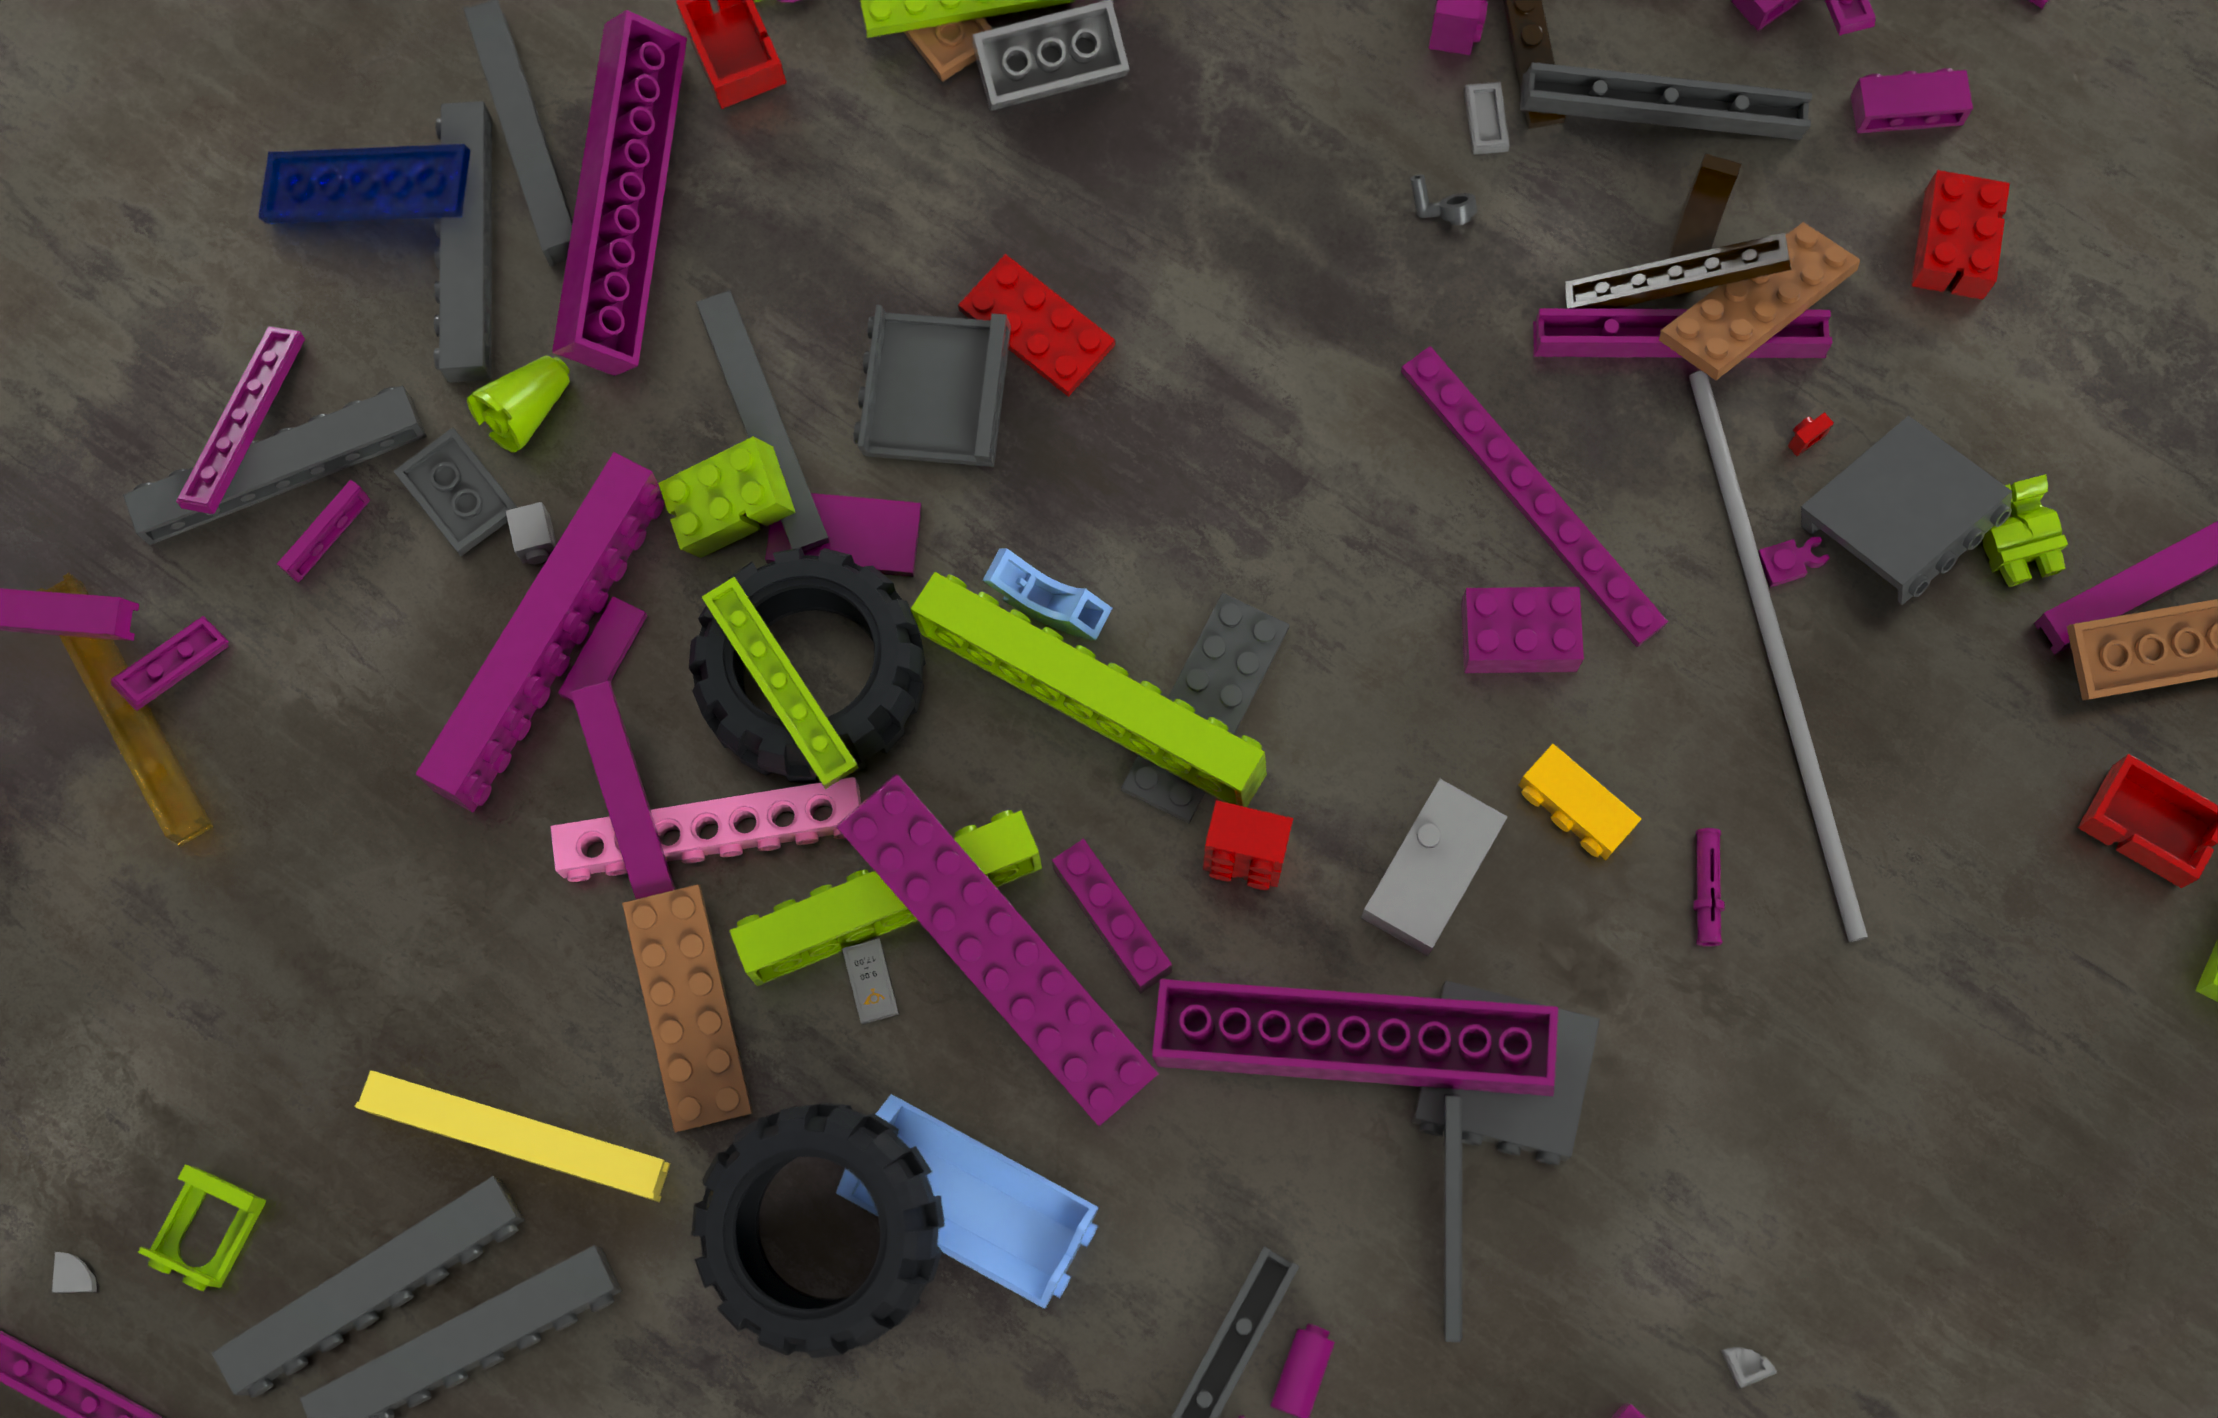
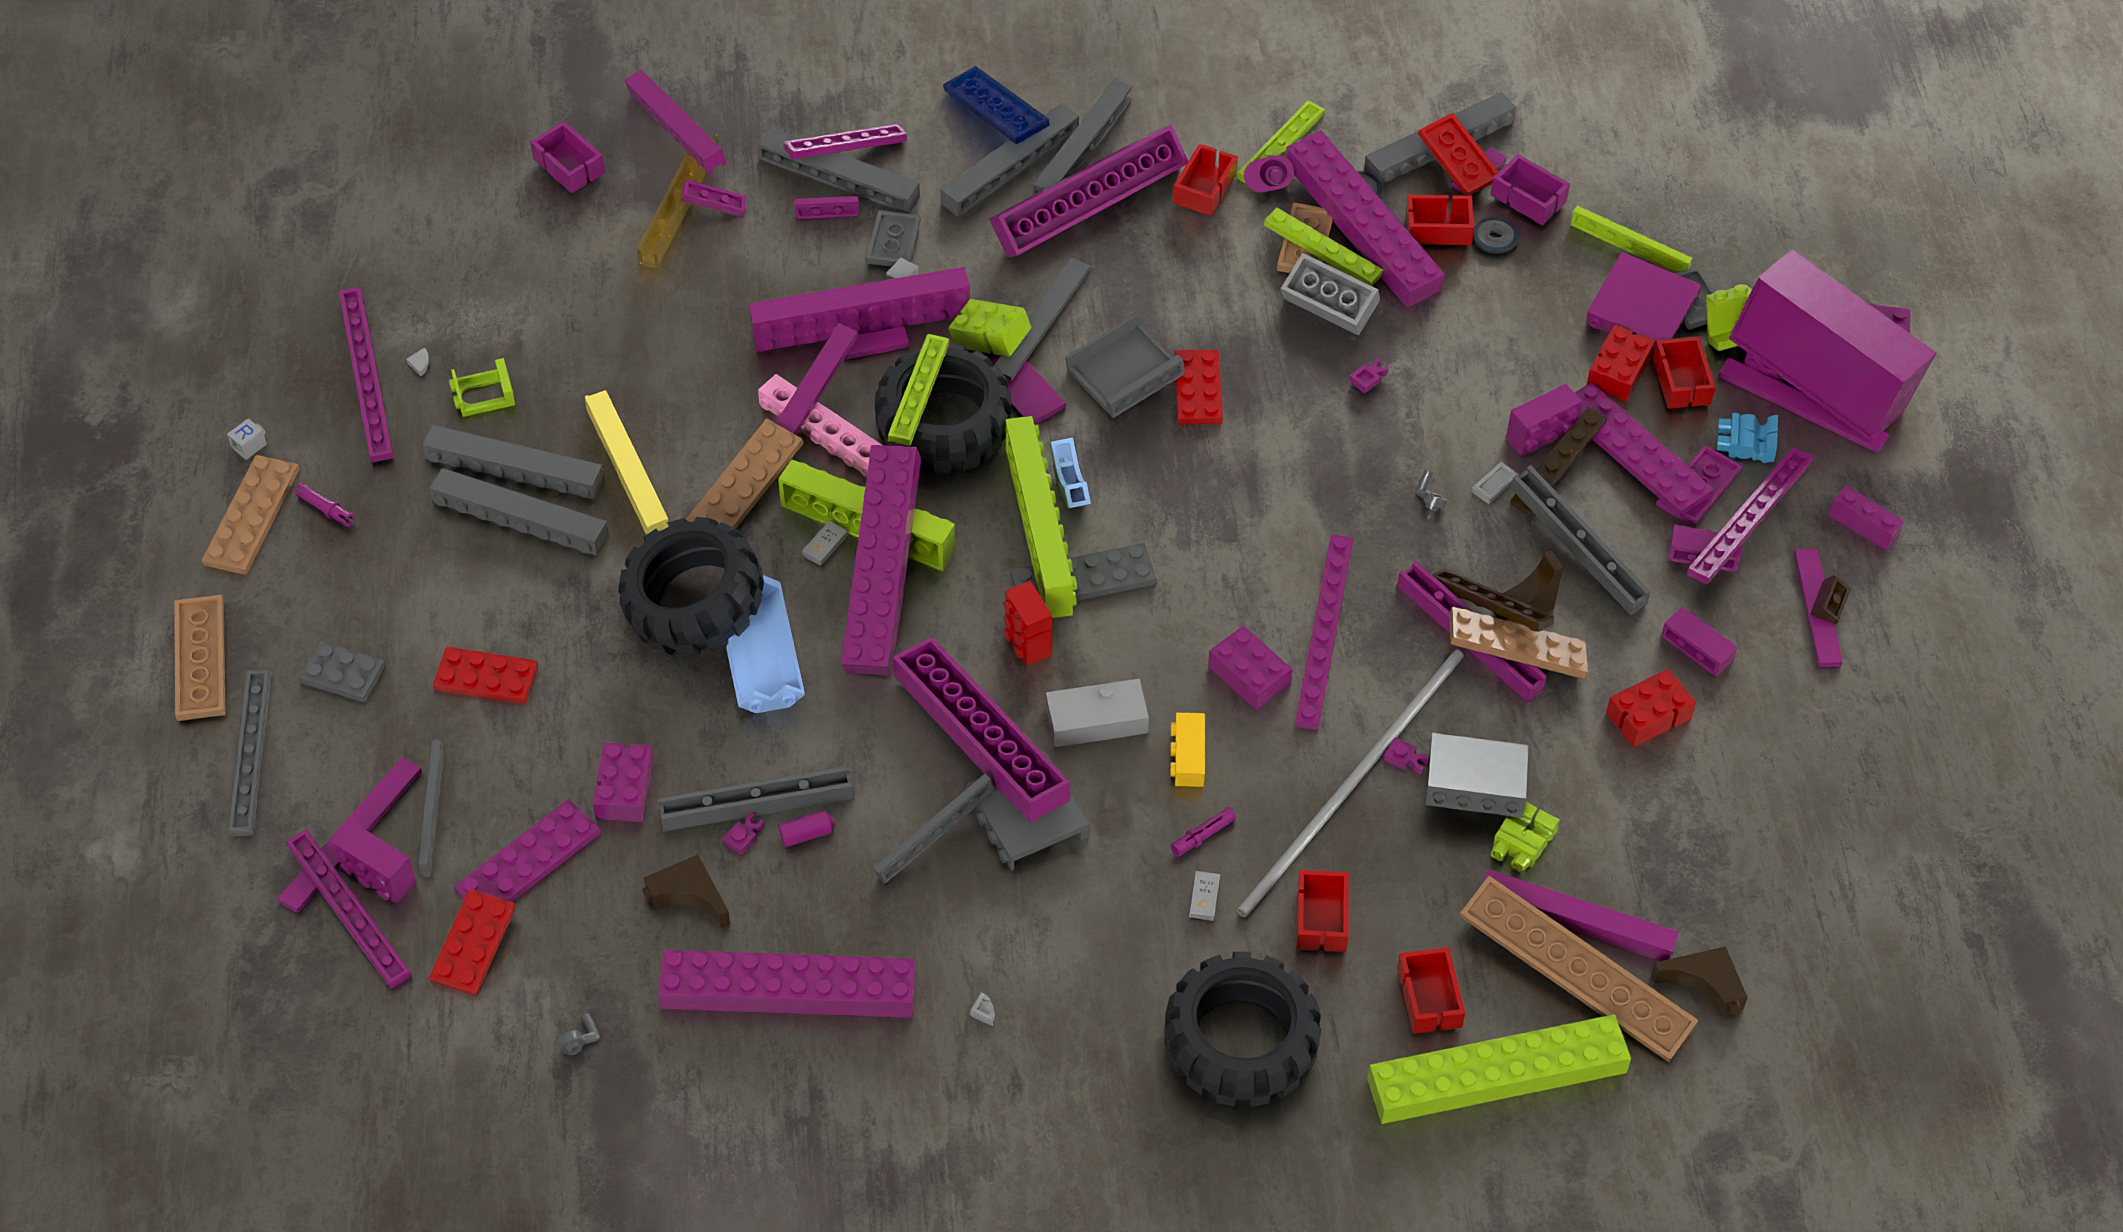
camera: 45 degrees right, 20 degrees down
lime cone [467,355,570,453] -> none
magenta brick [1052,838,1172,994] -> none
red plate [1788,412,1834,457] -> none
none -> black tyre [1164,952,1321,1107]
none -> light grey tile [1189,871,1220,921]
none -> red piece [1296,870,1349,952]
none -> magenta plate [1349,358,1389,394]

